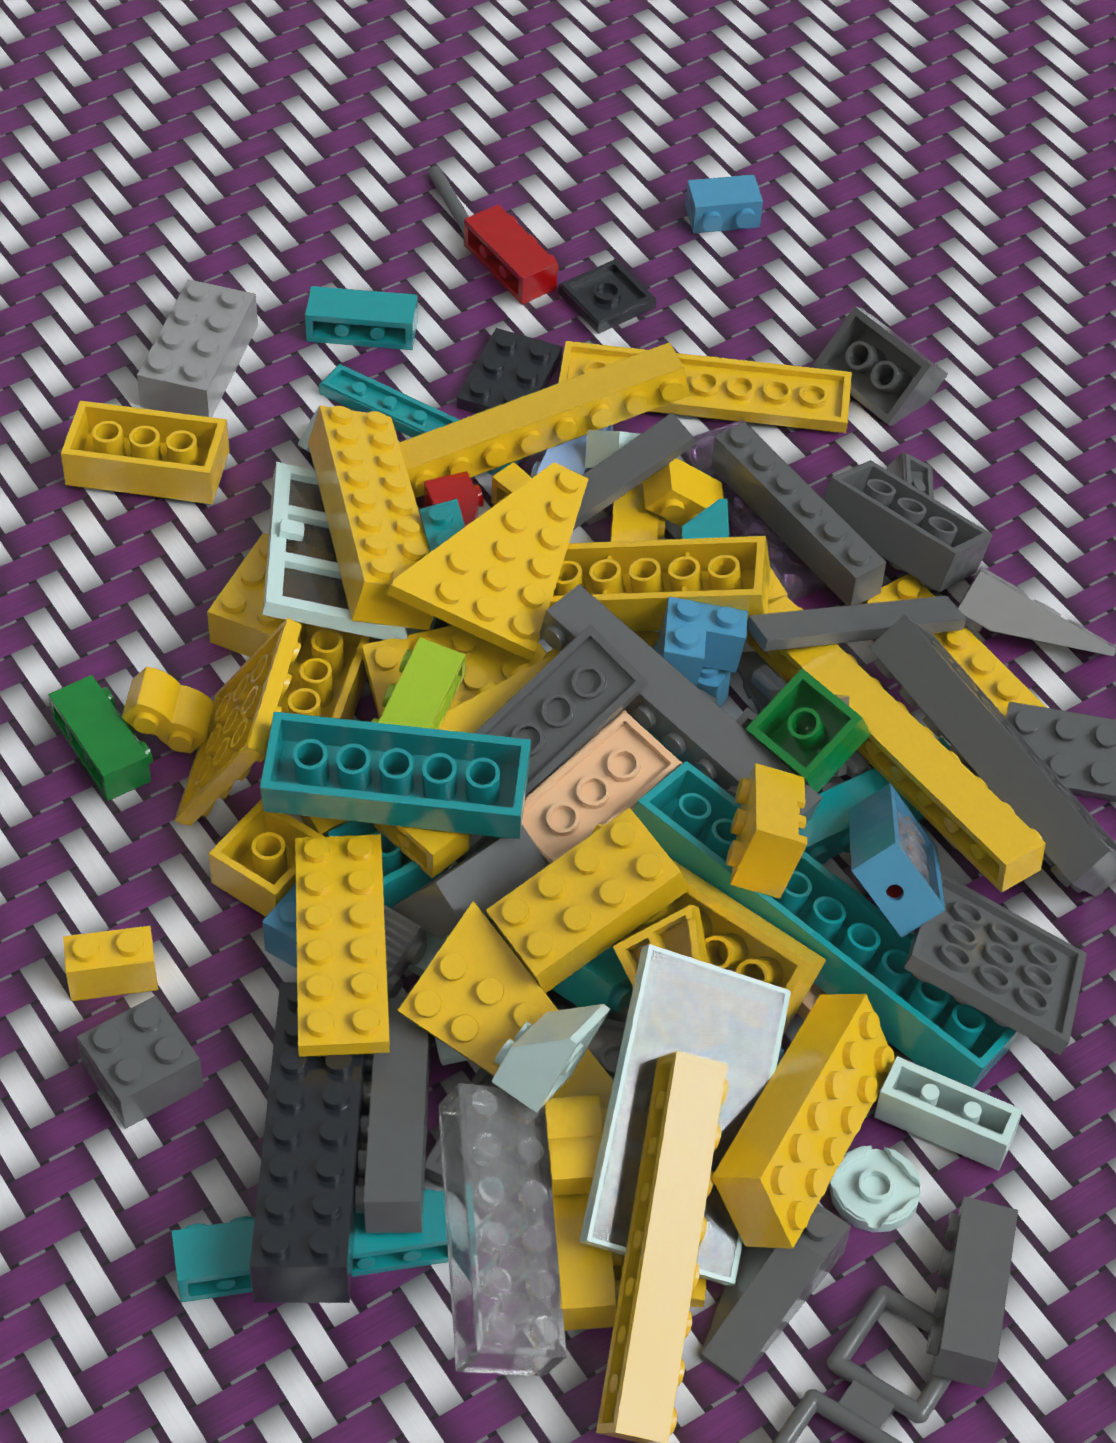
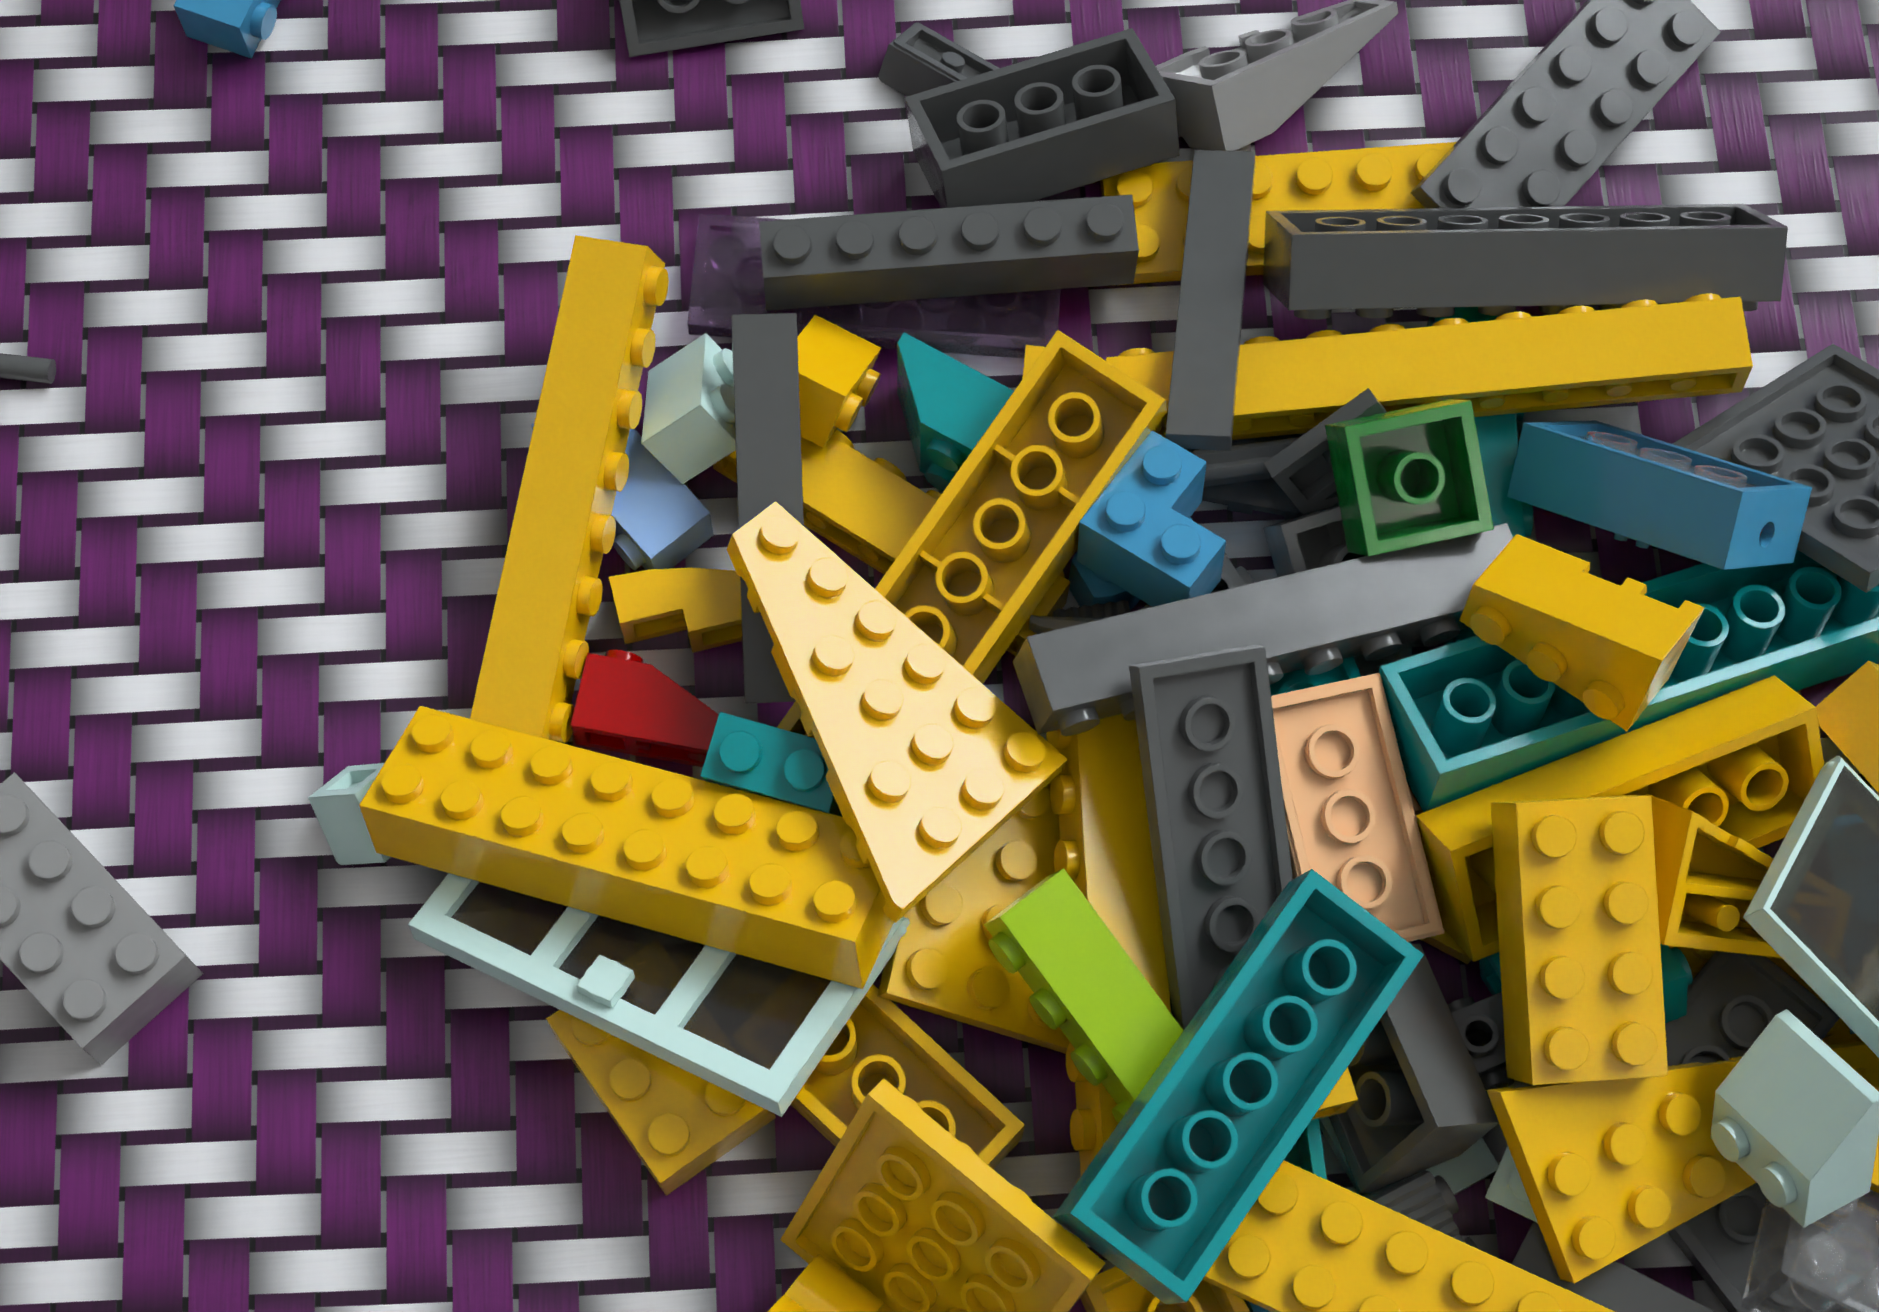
camera: 60 degrees left, 20 degrees up
yellow brick [61,400,229,504] -> none
teal brick [305,286,418,350] -> none
teal tile [319,364,522,476] -> none
black plate [457,328,563,414] -> none
red brick [464,204,559,305] -> none
black tile [558,259,656,334] -> none
yellow plate [559,341,852,433] -> none

